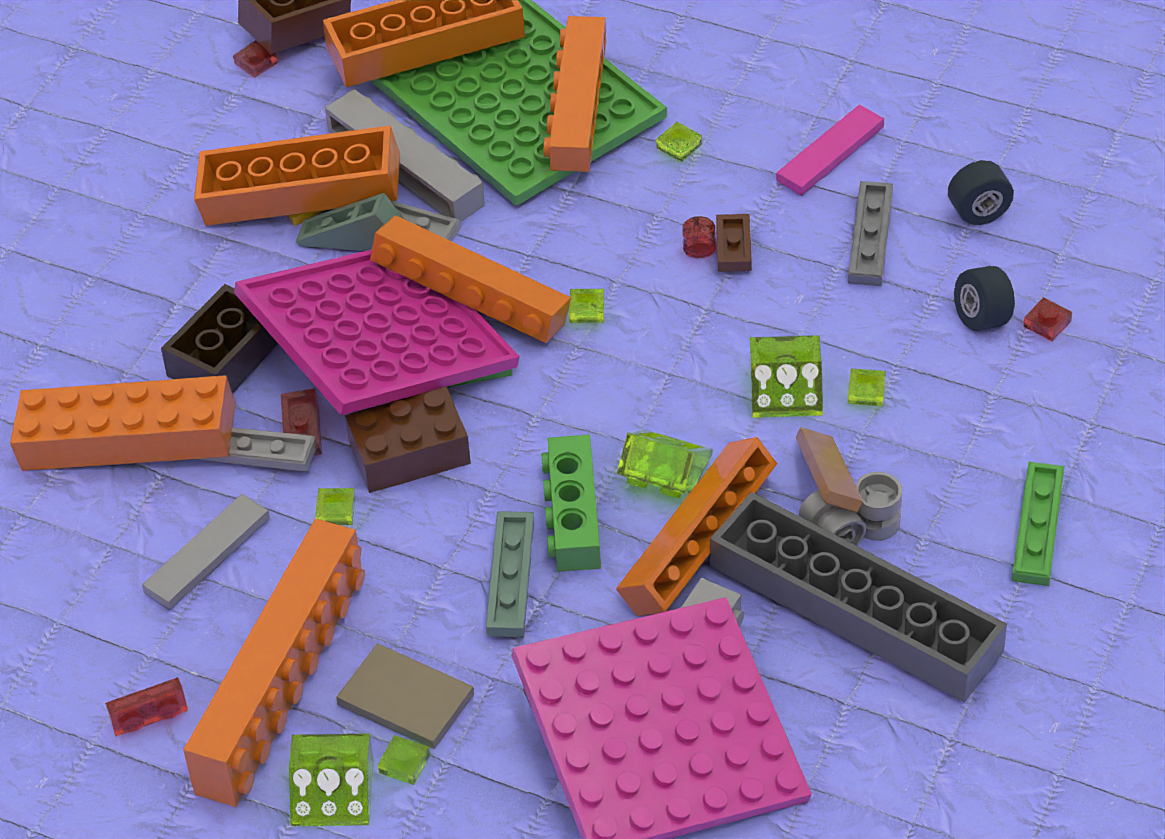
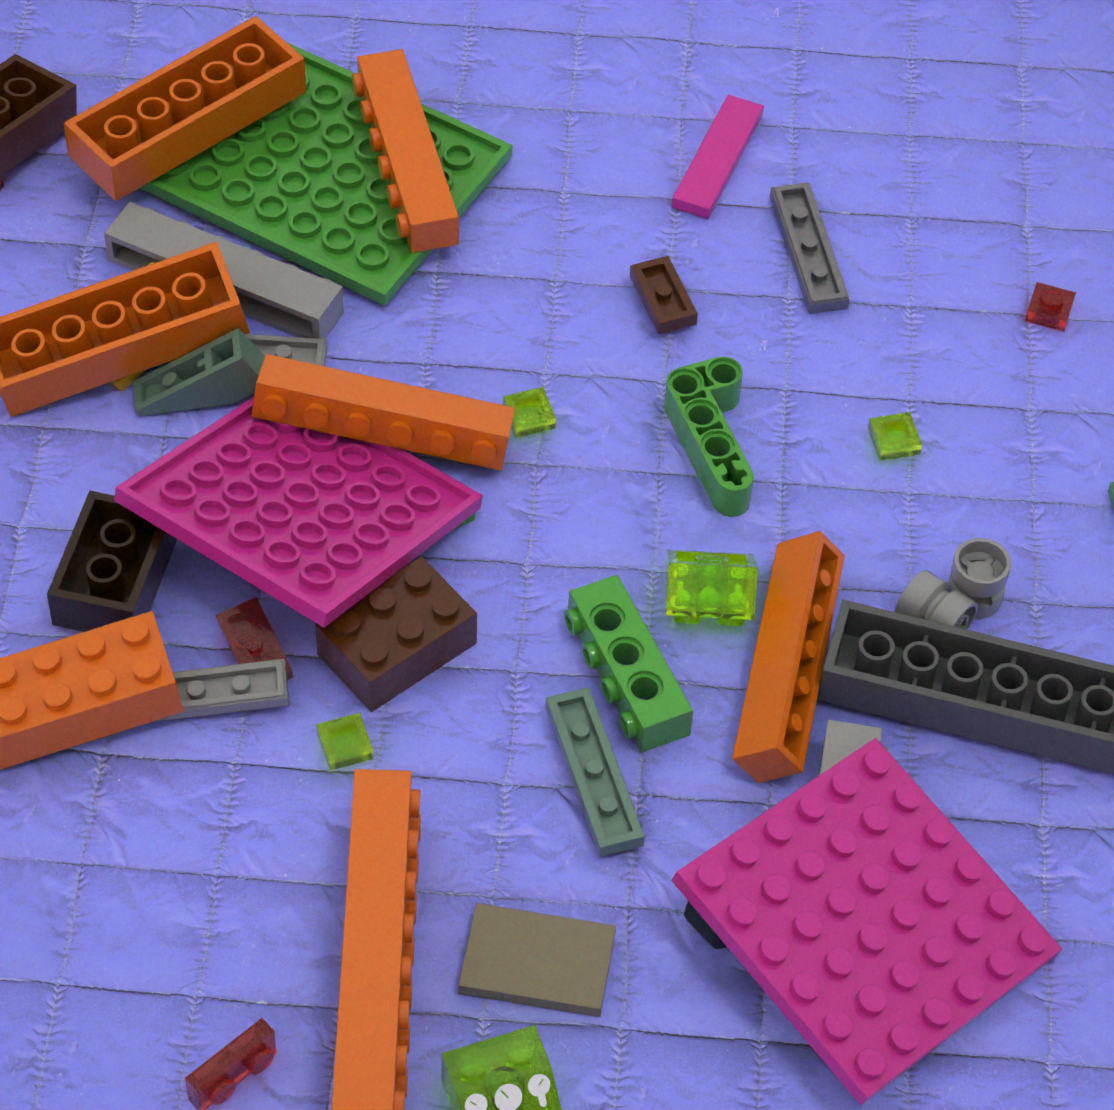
camera: 25 degrees left, 5 degrees up
light grey tile [142,494,270,609] -> none
clear neon green plate [378,735,430,785] -> none
clear neon green plate [656,122,702,162] -> none
clear red wheel [682,216,716,259] -> none
clear neon green slope [749,335,823,418] -> none
medium nougat tile [795,427,863,512] -> none
black wheel [948,160,1014,225] -> none
black wheel [954,266,1015,331] -> none
none -> bright green beam [664,356,754,517]

